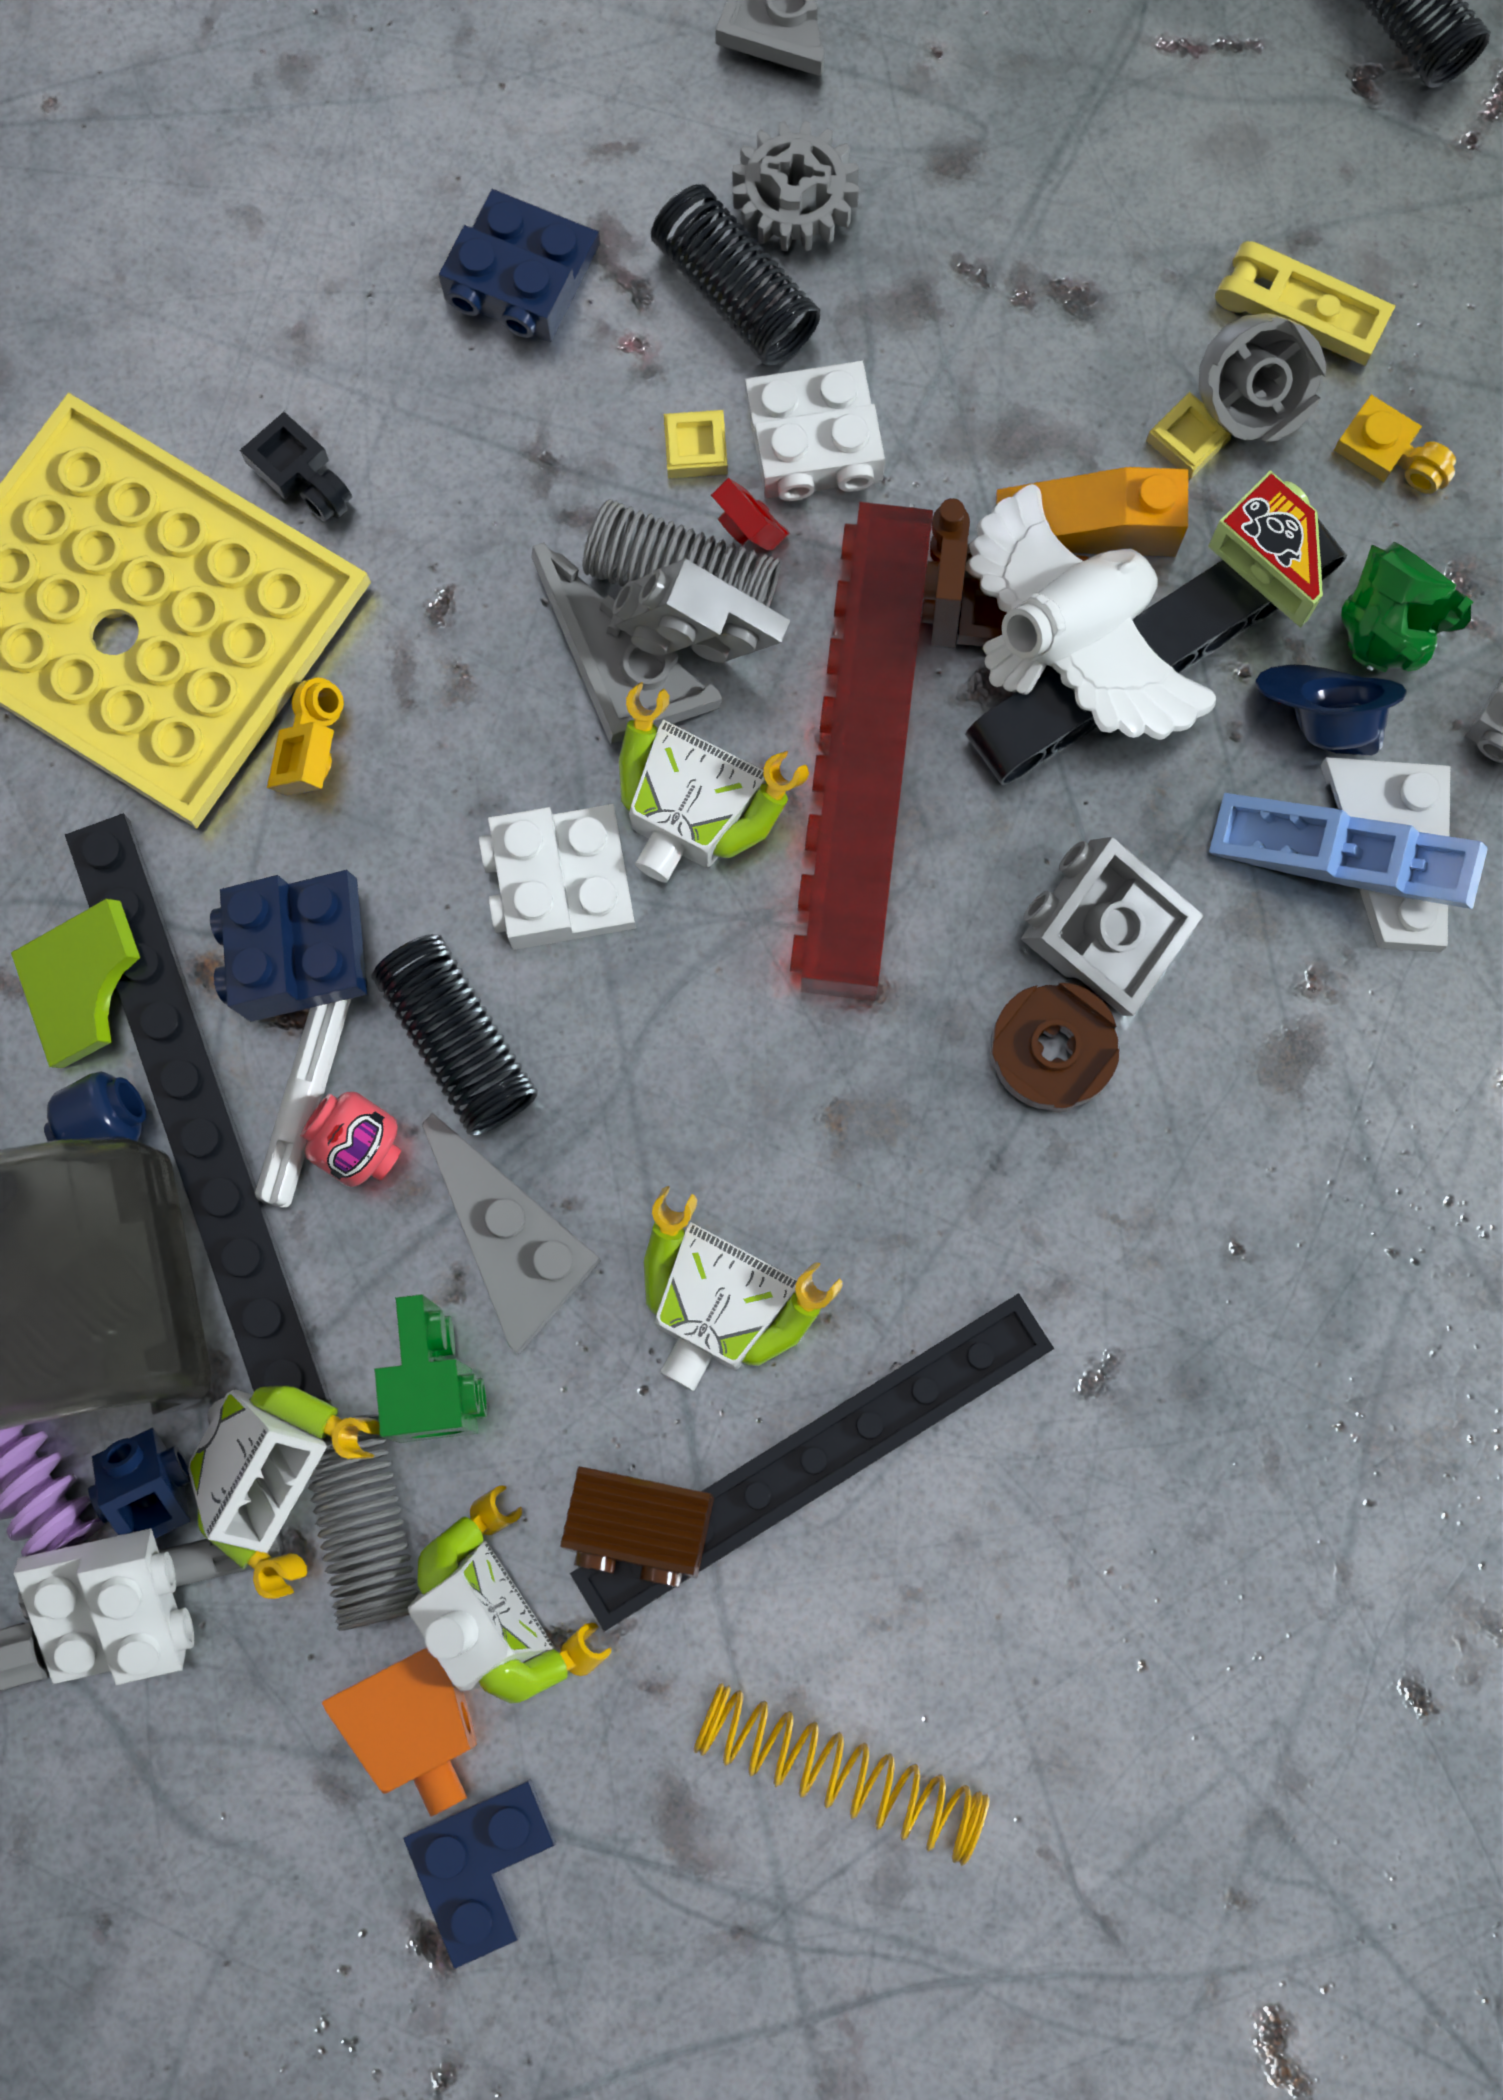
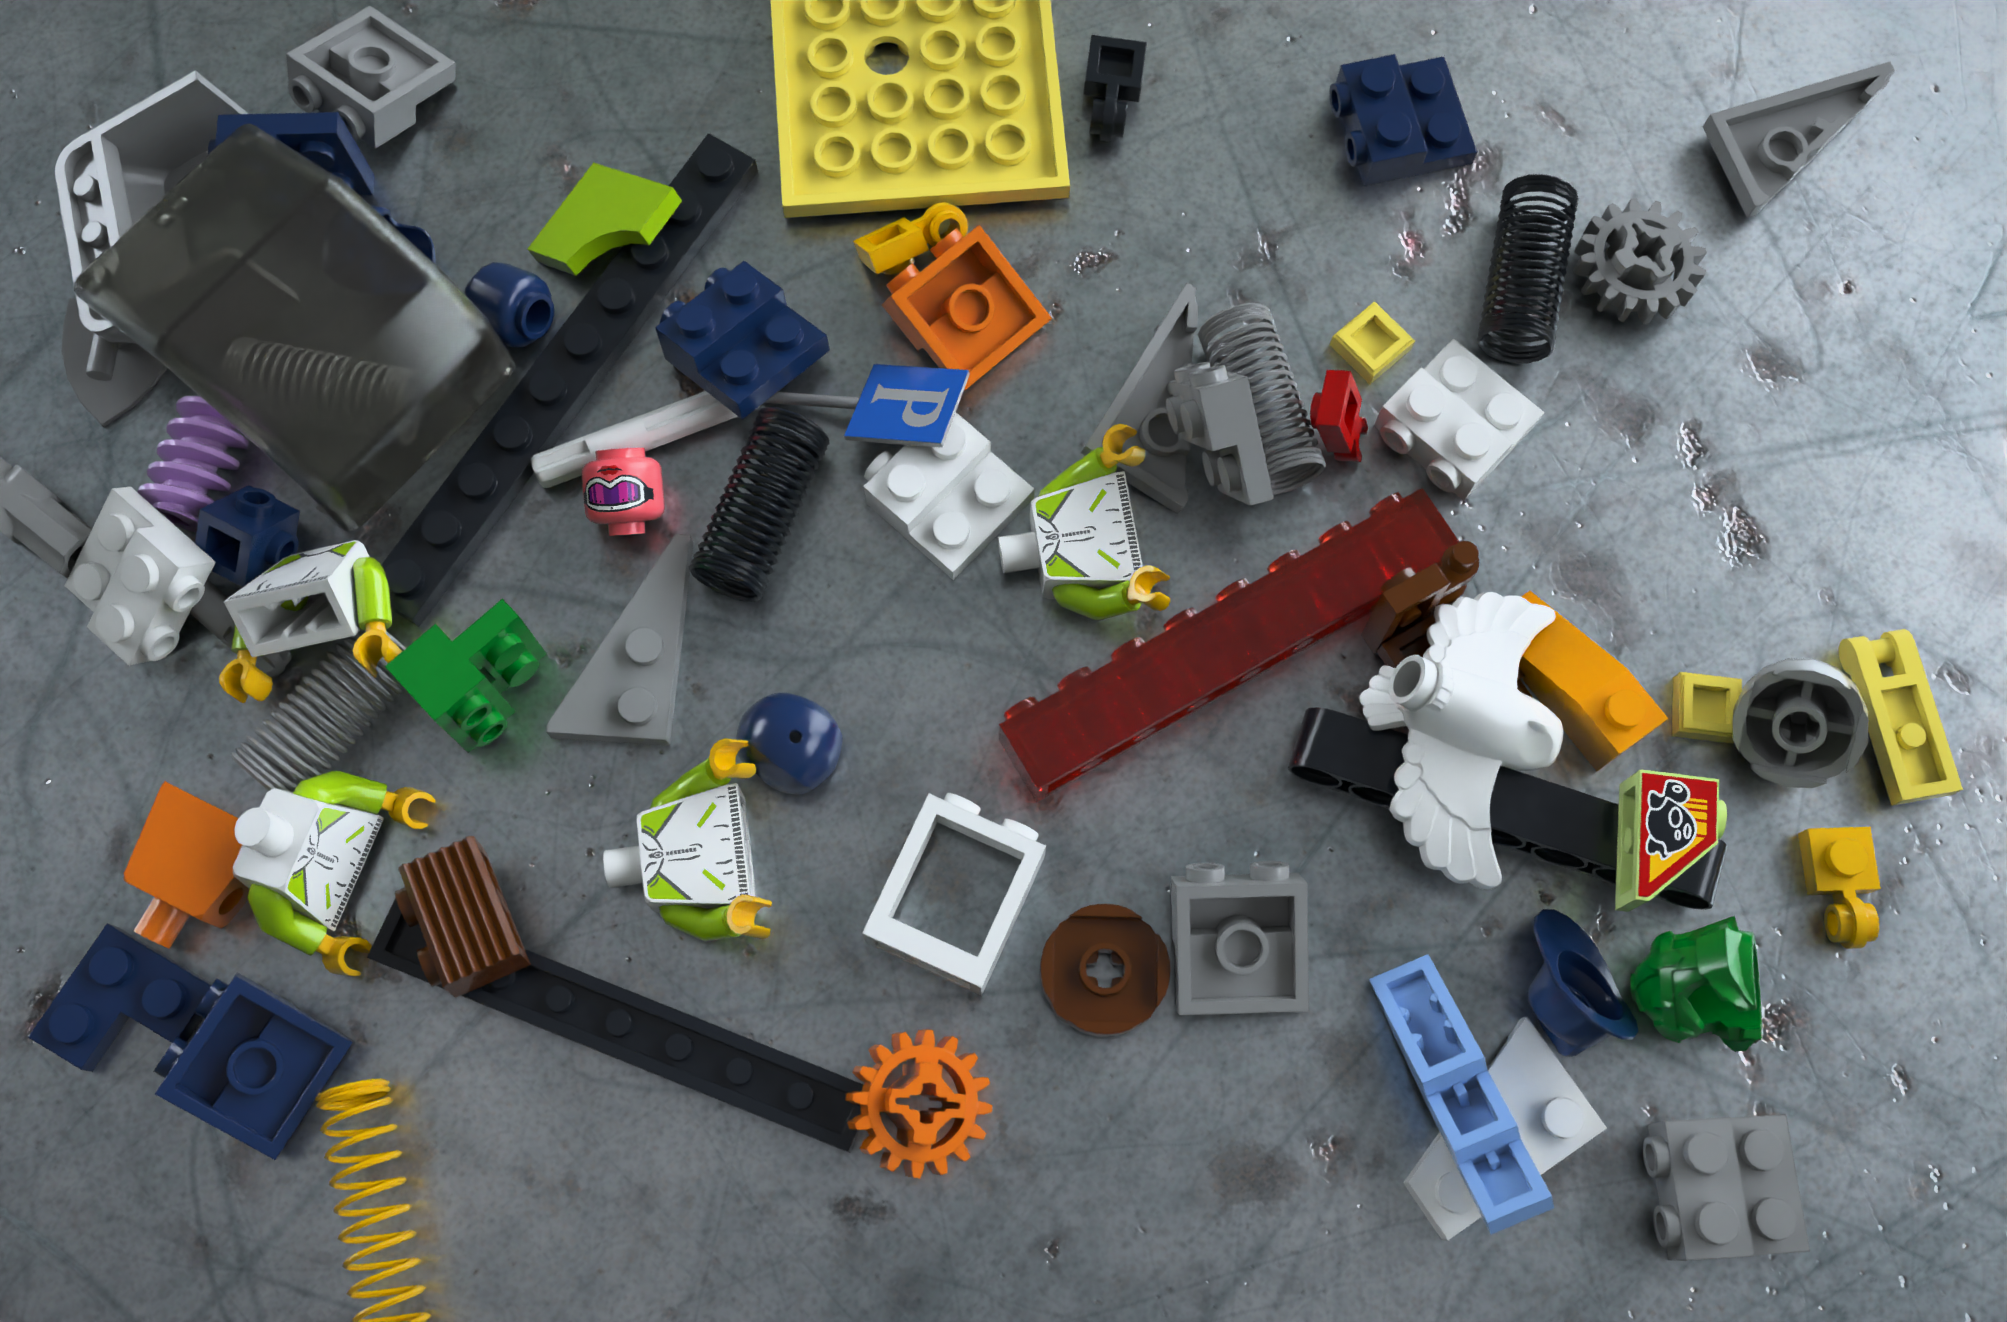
camera: 50 degrees right, 5 degrees down
none -> dark blue plate [153,972,353,1160]
none -> dark blue helmet [736,693,843,795]
none -> blue piece [764,364,970,448]
none -> orange gear [845,1029,993,1178]
none -> white window [862,793,1046,996]
none -> orange plate [881,225,1052,391]

